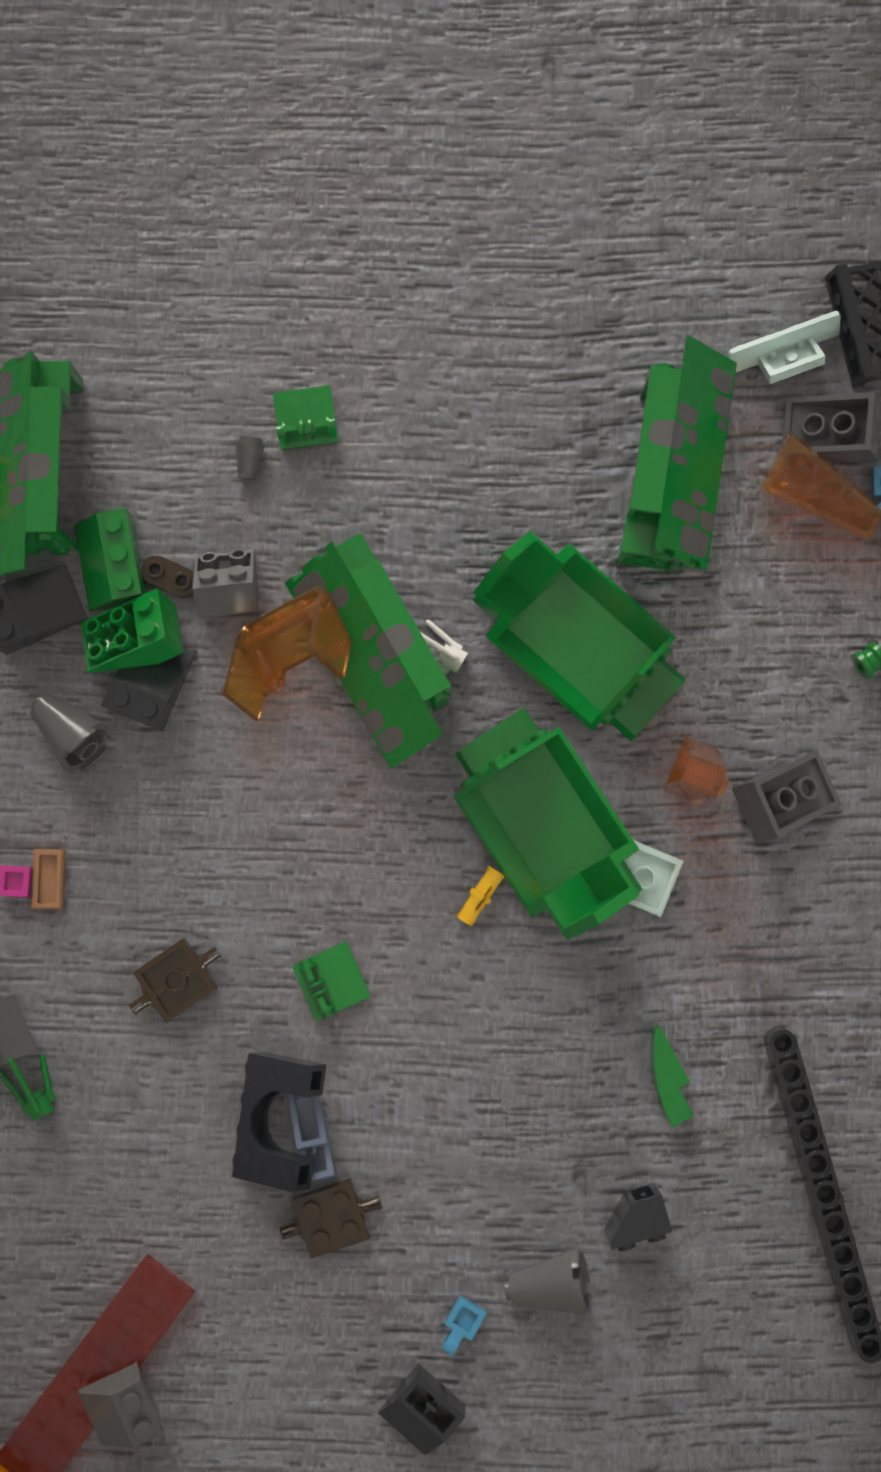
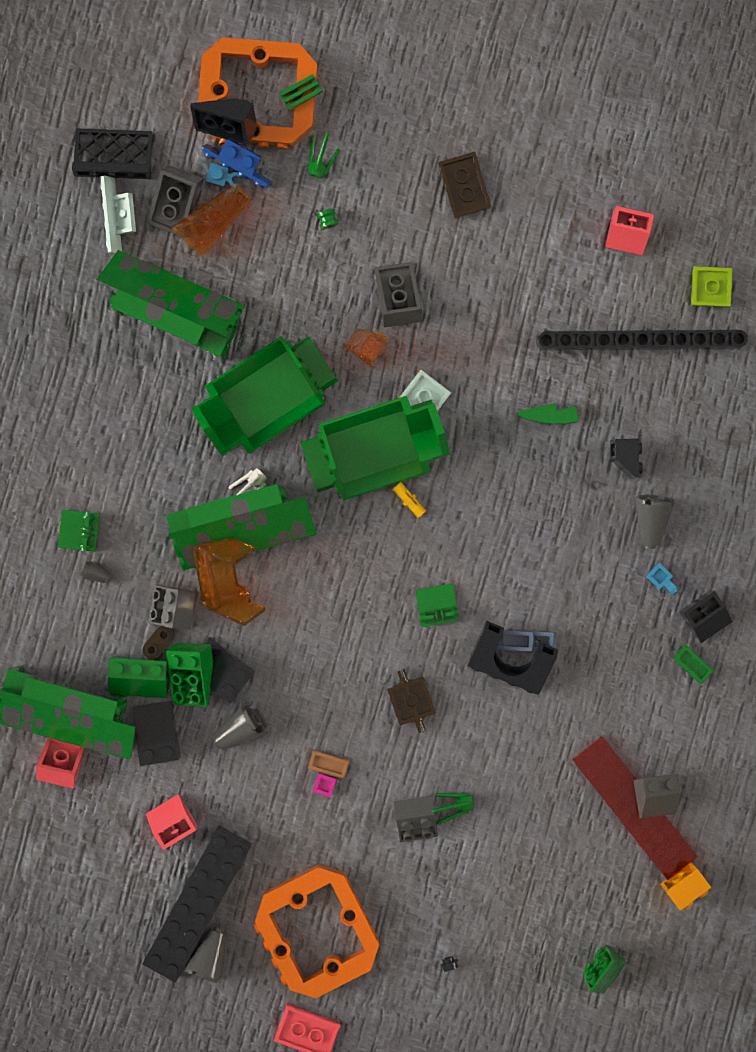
camera: 80 degrees left, 5 degrees up
dark brown plate [279,1178,382,1258] -> none
none -> green plate [672,644,714,685]

